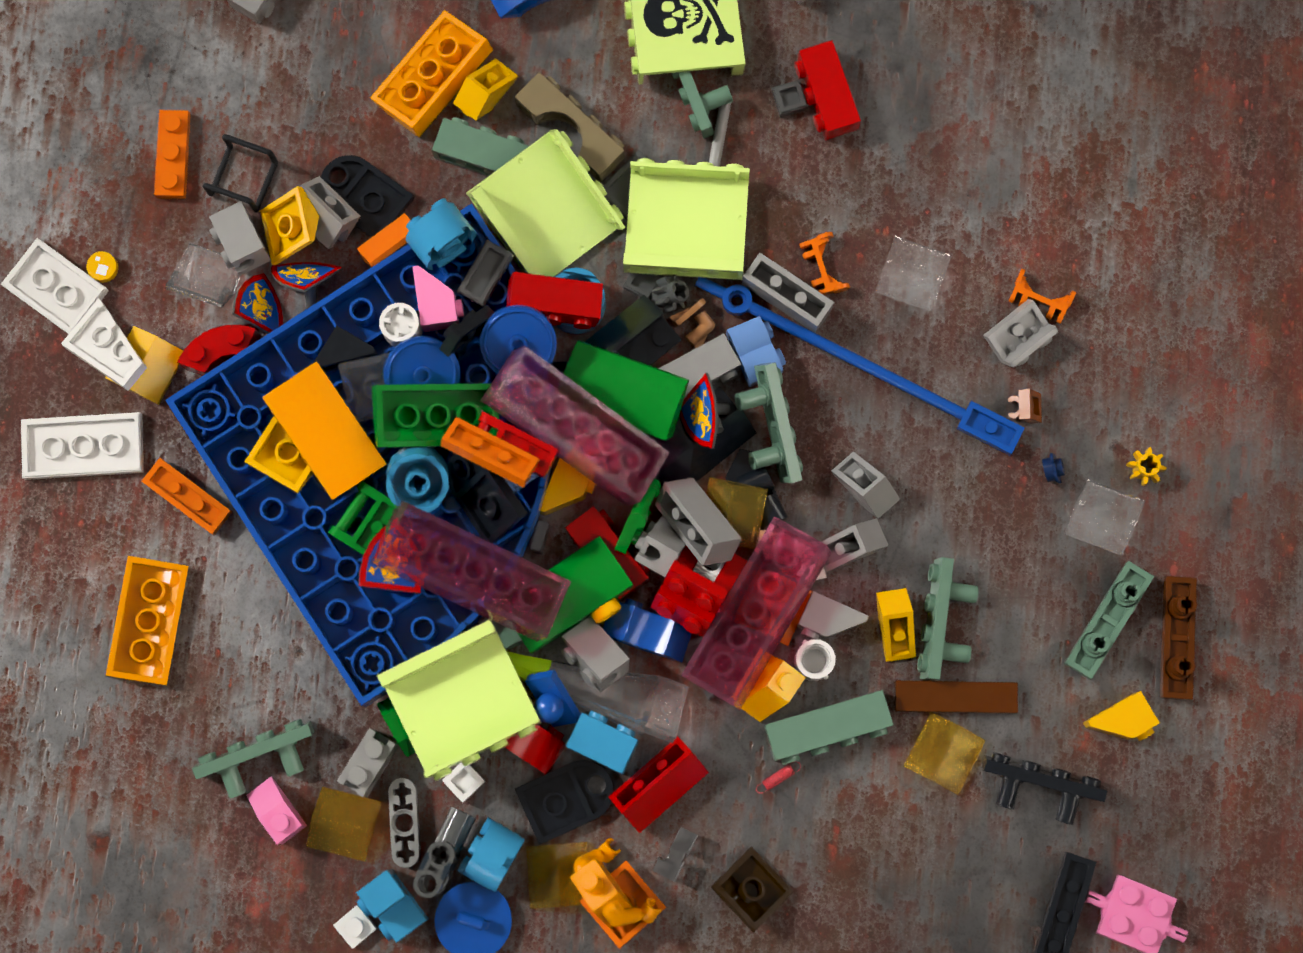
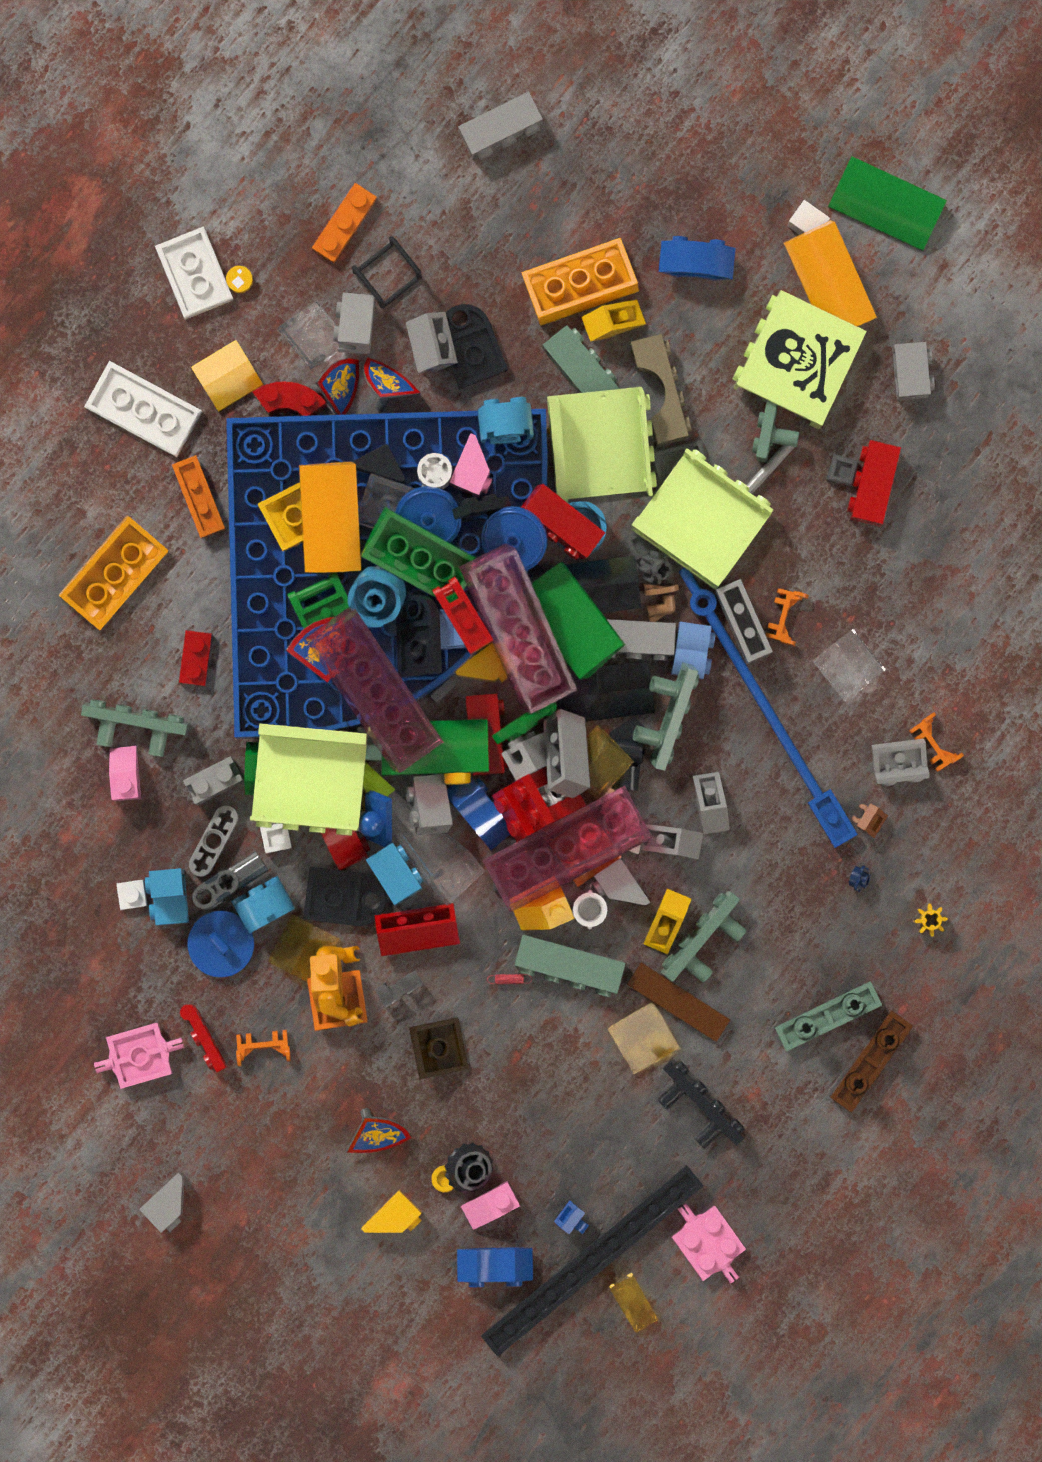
camera: 30 degrees right, 5 degrees up
white wing [61,298,147,391] -> none
yellow slope [260,186,319,265] -> none
clear yellow slope [306,787,381,862] -> none
orange slope [357,213,410,267] -> none
orange plate [440,417,539,488] -> none
dark grey tile [457,240,514,307] -> none
shield [679,373,730,448] -> none
clear slope [1065,479,1145,556] -> none
yellow slope [1083,691,1159,741] -> none
none -> red plate [179,630,213,687]

